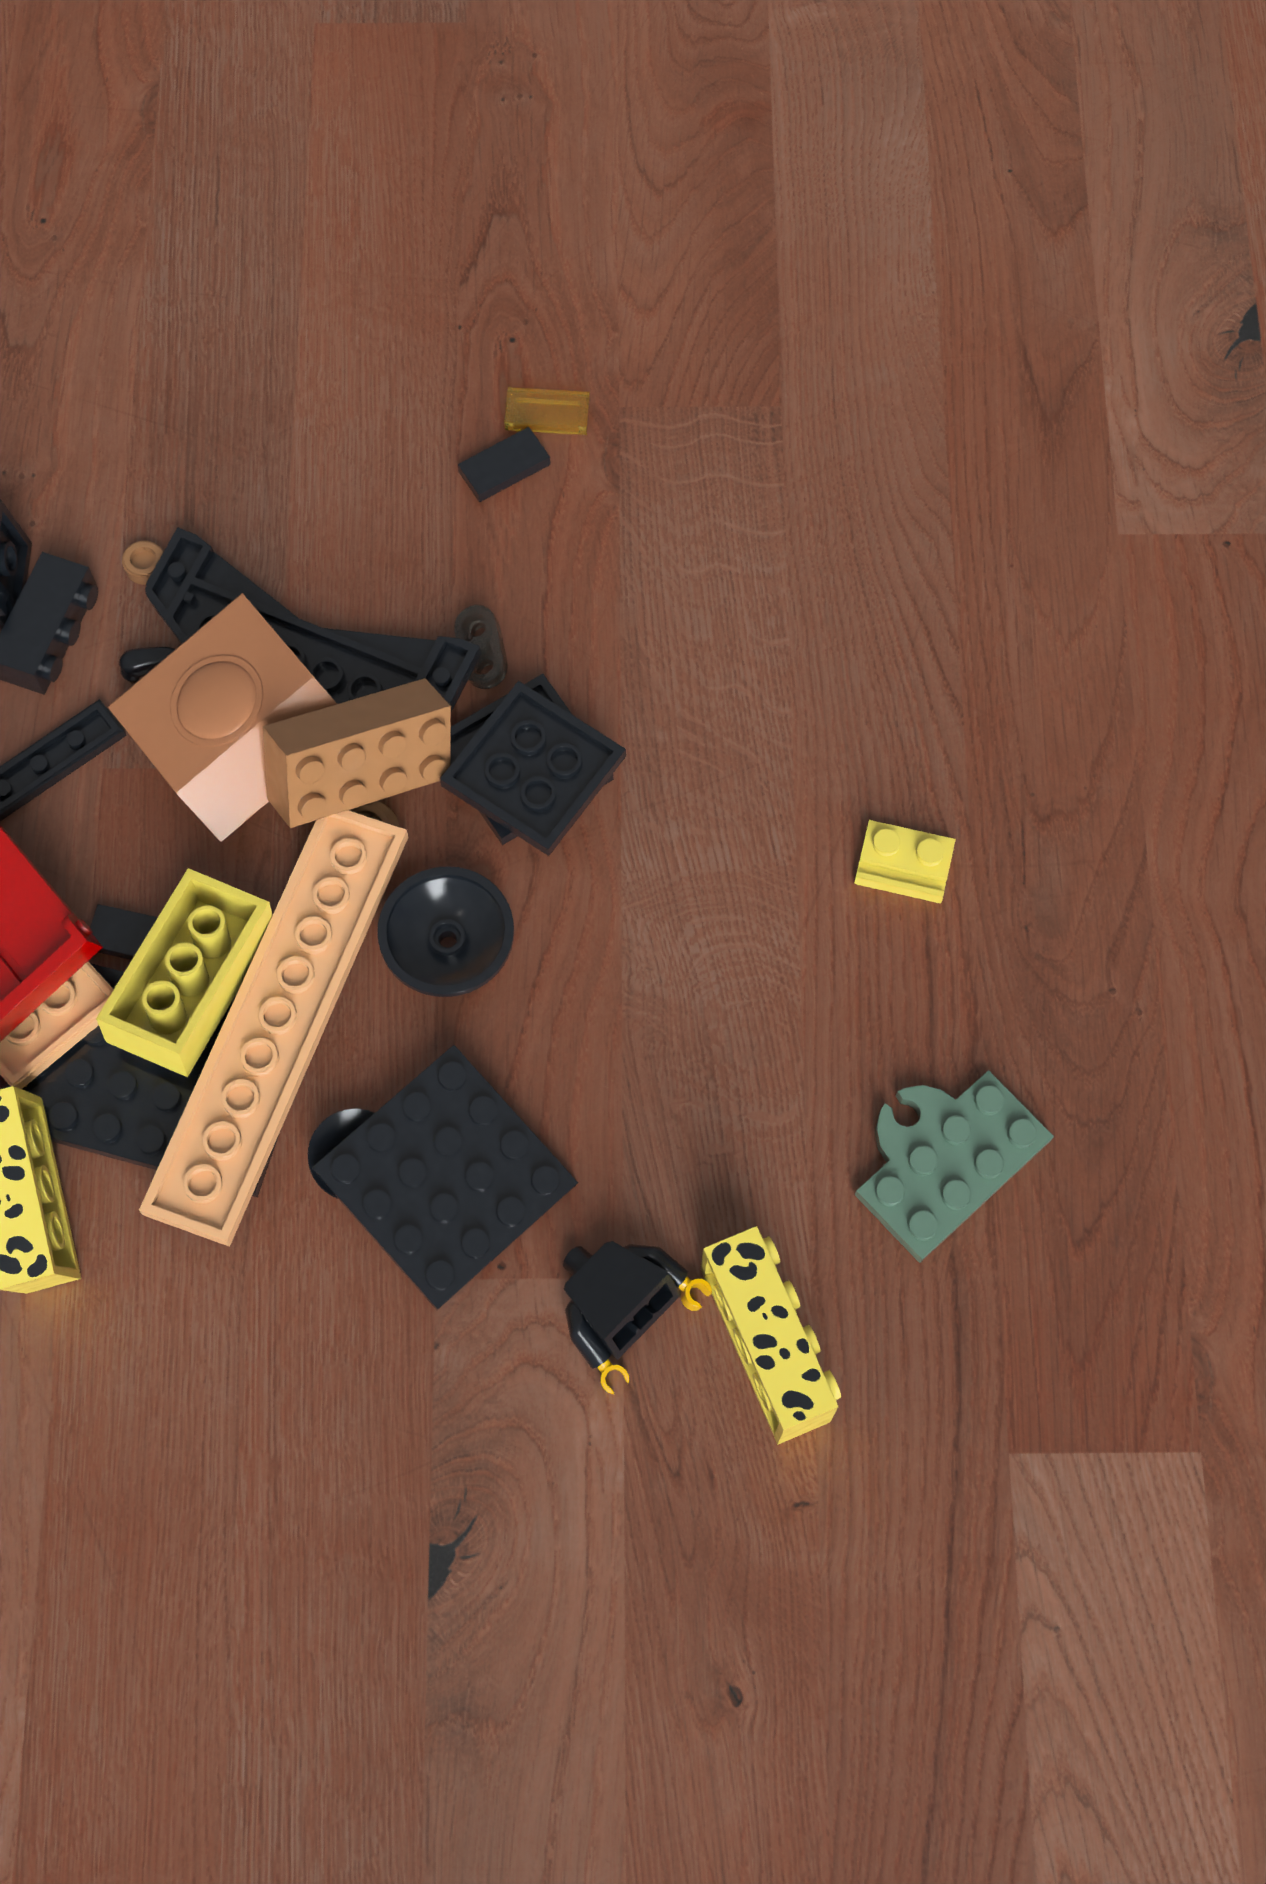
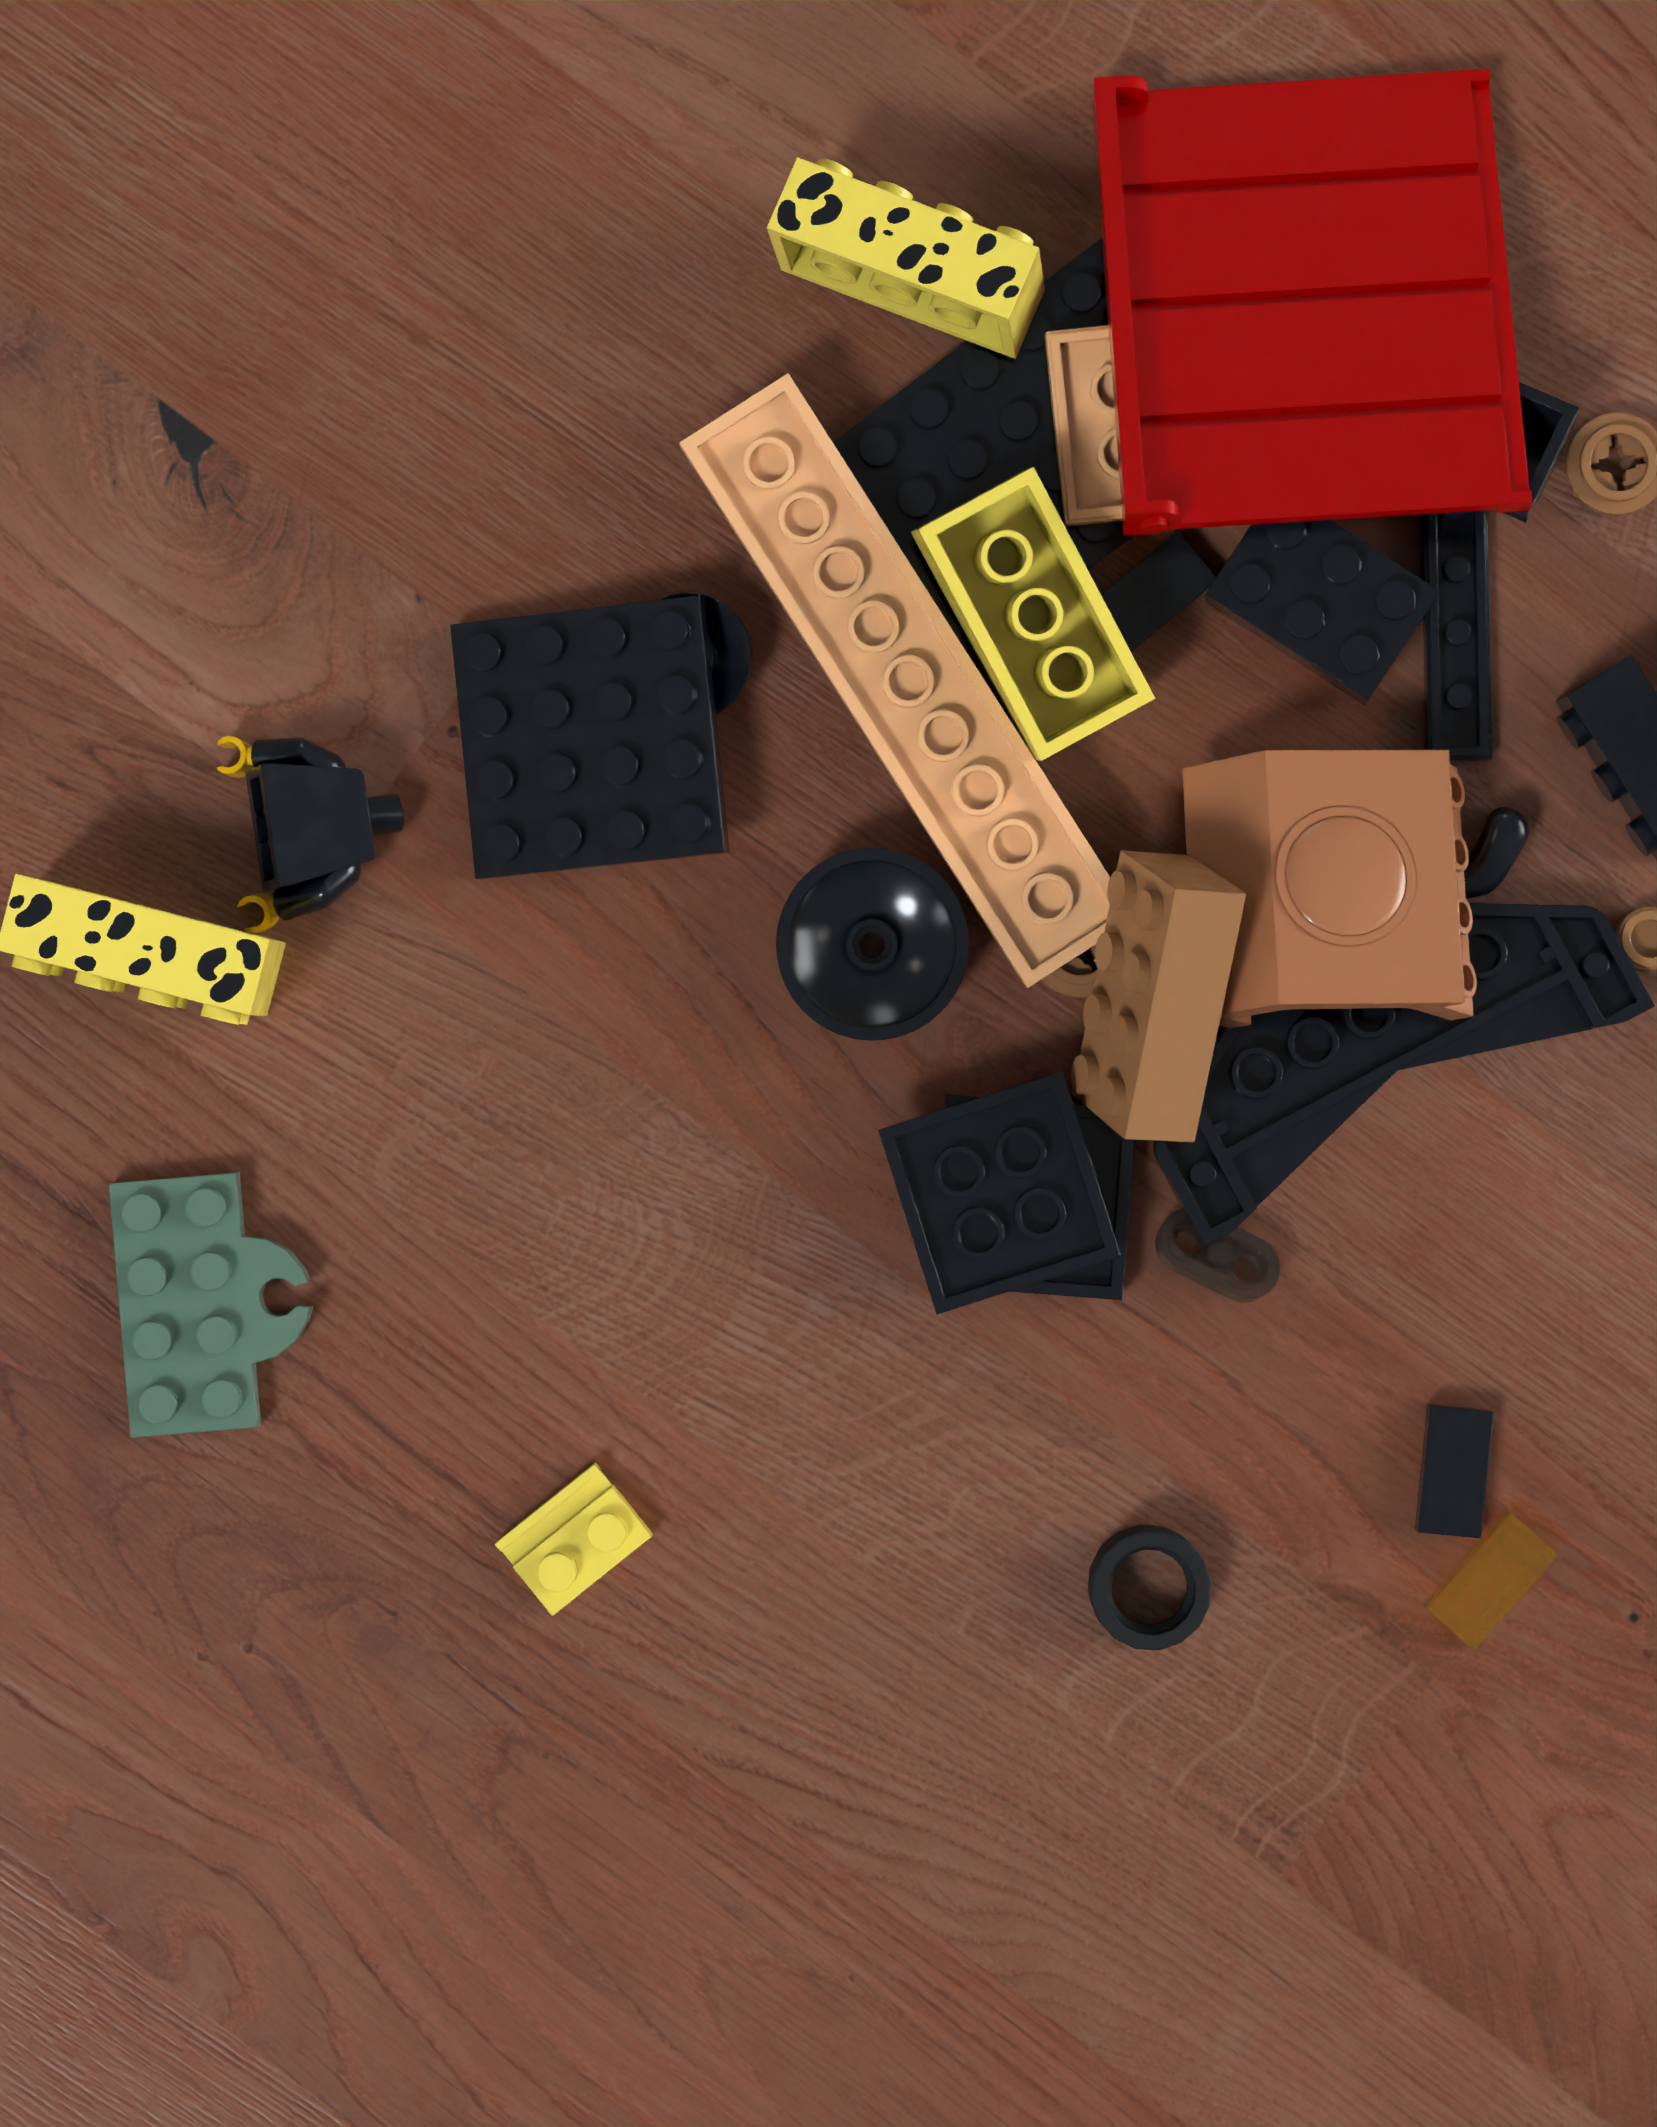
camera: 130 degrees right, 20 degrees up
none -> black tyre [1088,1525,1211,1651]
none -> black brick [1205,520,1440,706]

